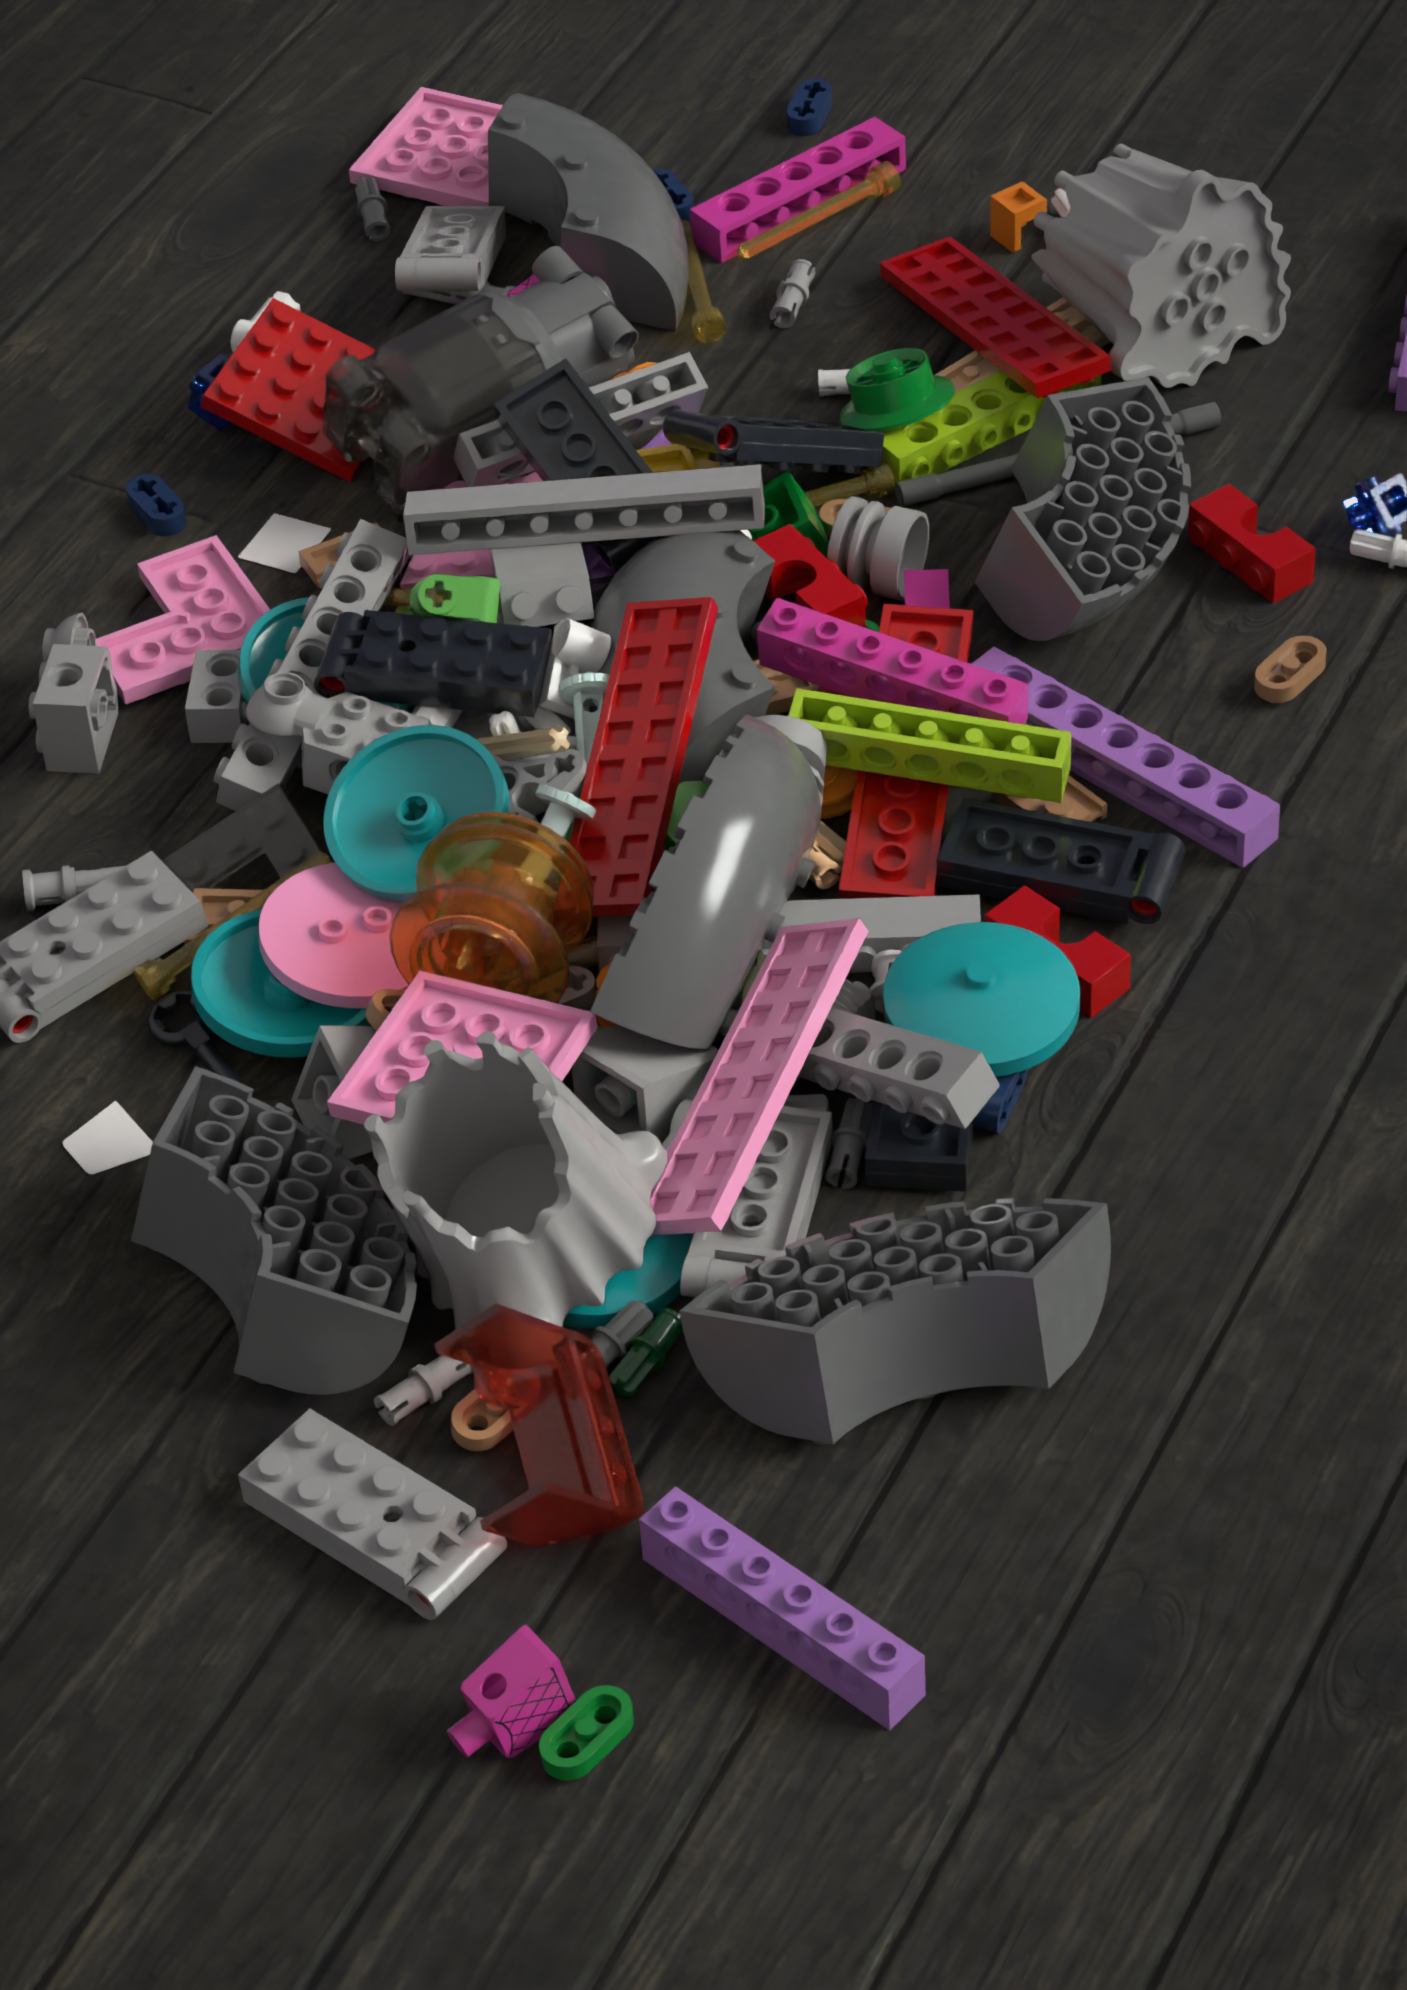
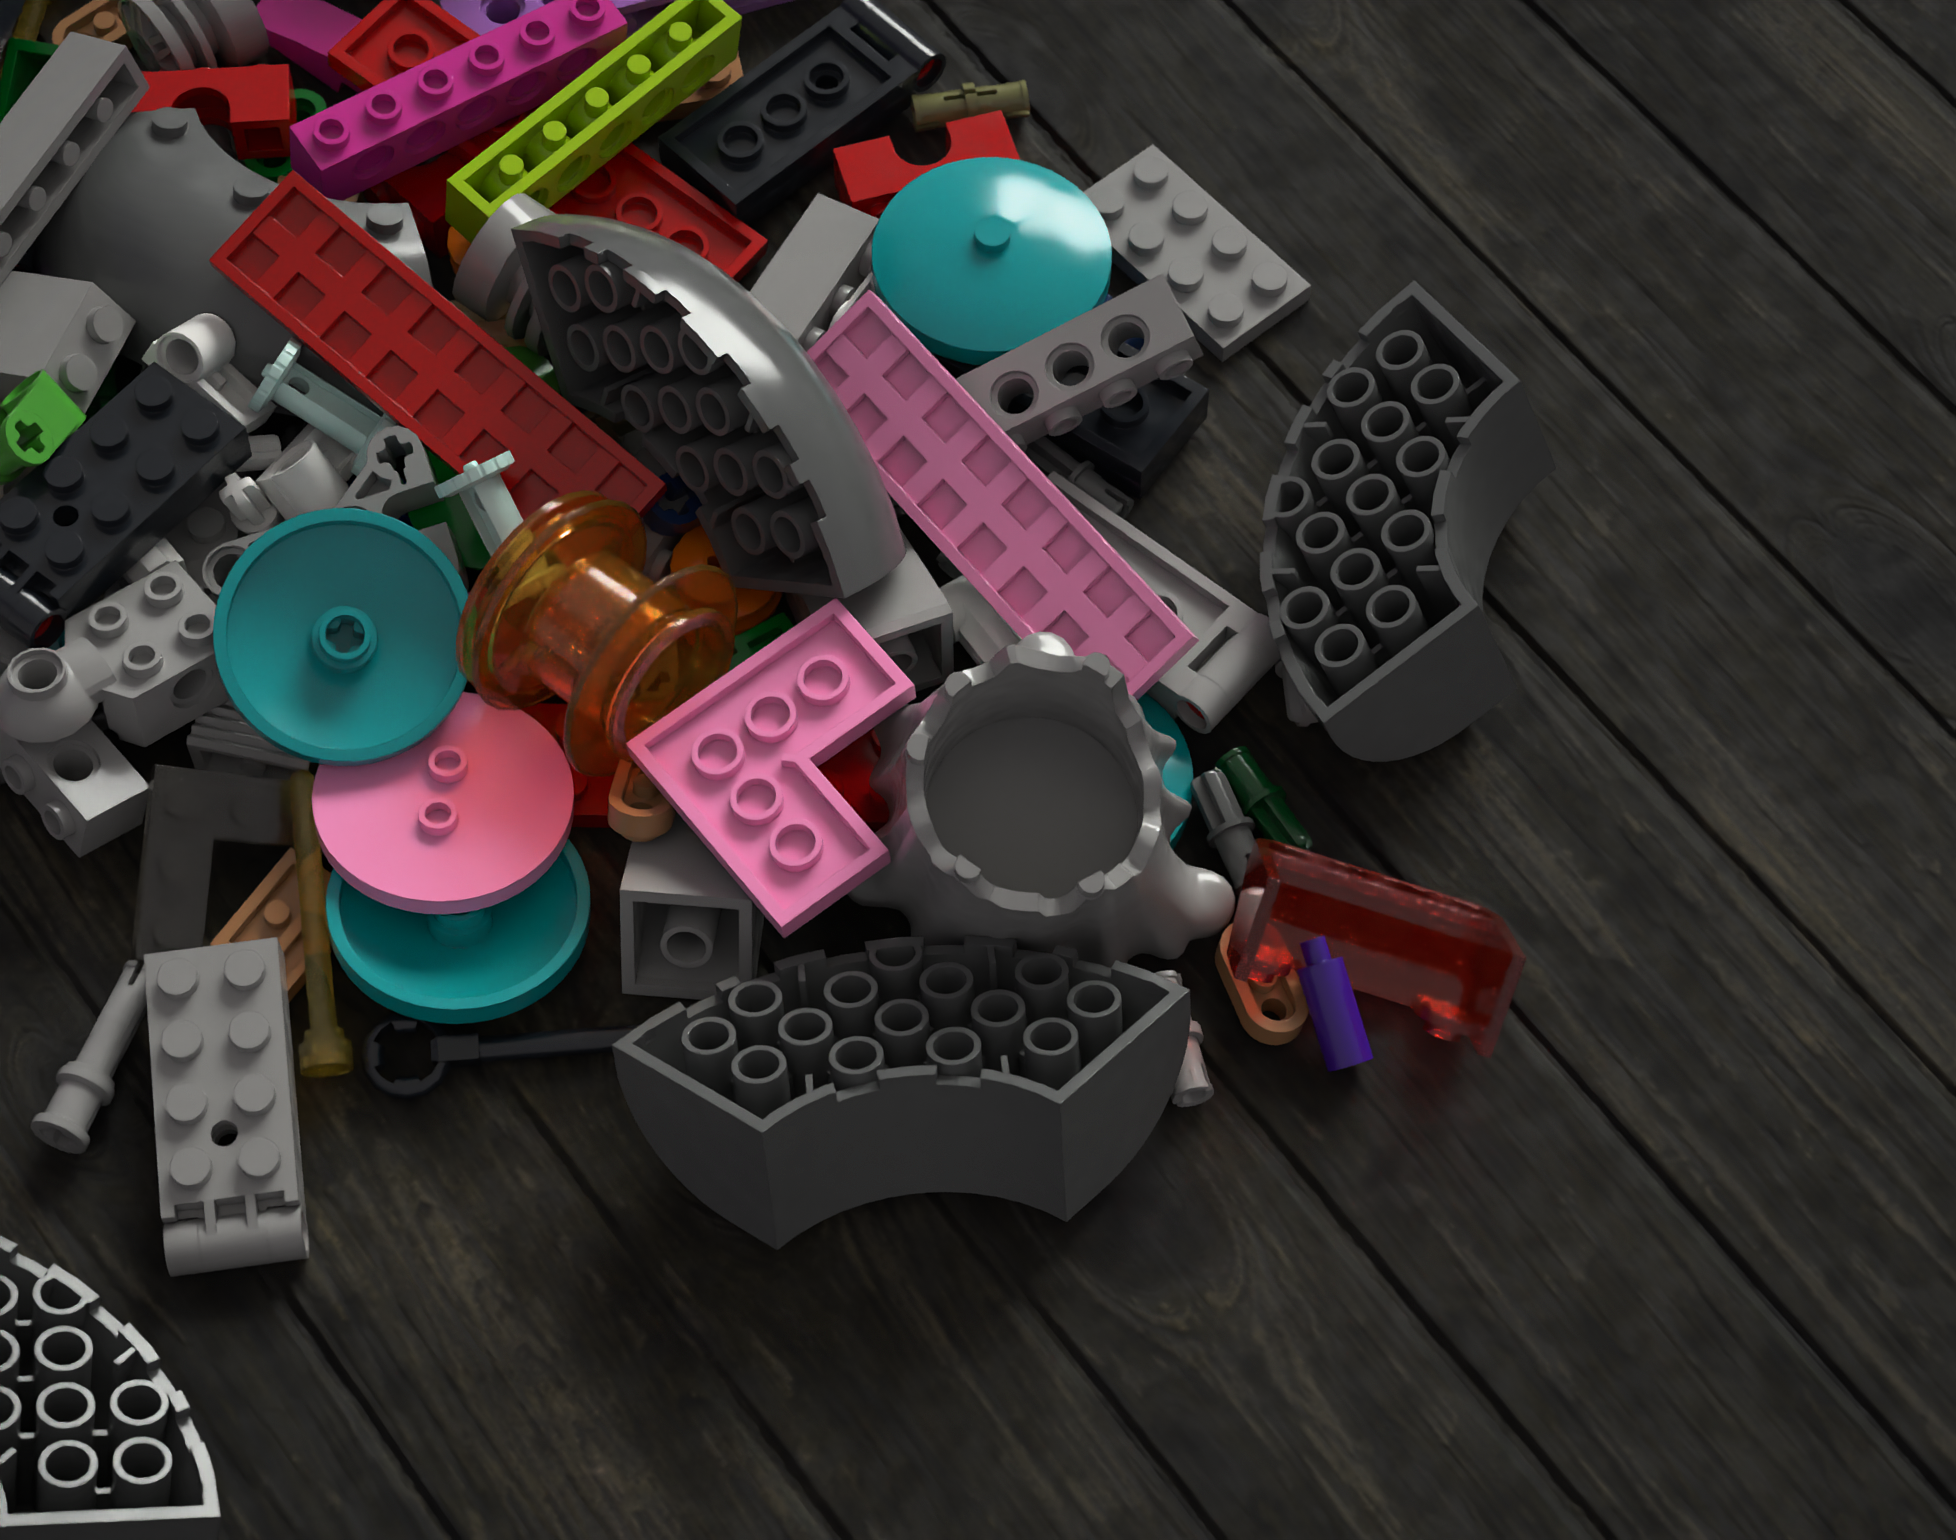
camera: 65 degrees left, 15 degrees up
white sticker [63,1101,153,1175] -> none
light grey hinge [238,1408,507,1620] -> none
dark pink torso [447,1624,576,1758] -> none
tan axle [476,726,570,760] -> none
green plate [539,1685,634,1781] -> none
medium lavender brick [639,1486,926,1730] -> none
none -> olive pin [911,80,1030,132]
none -> light grey plate [1083,144,1311,362]
none -> dark purple cylinder [1296,935,1374,1072]

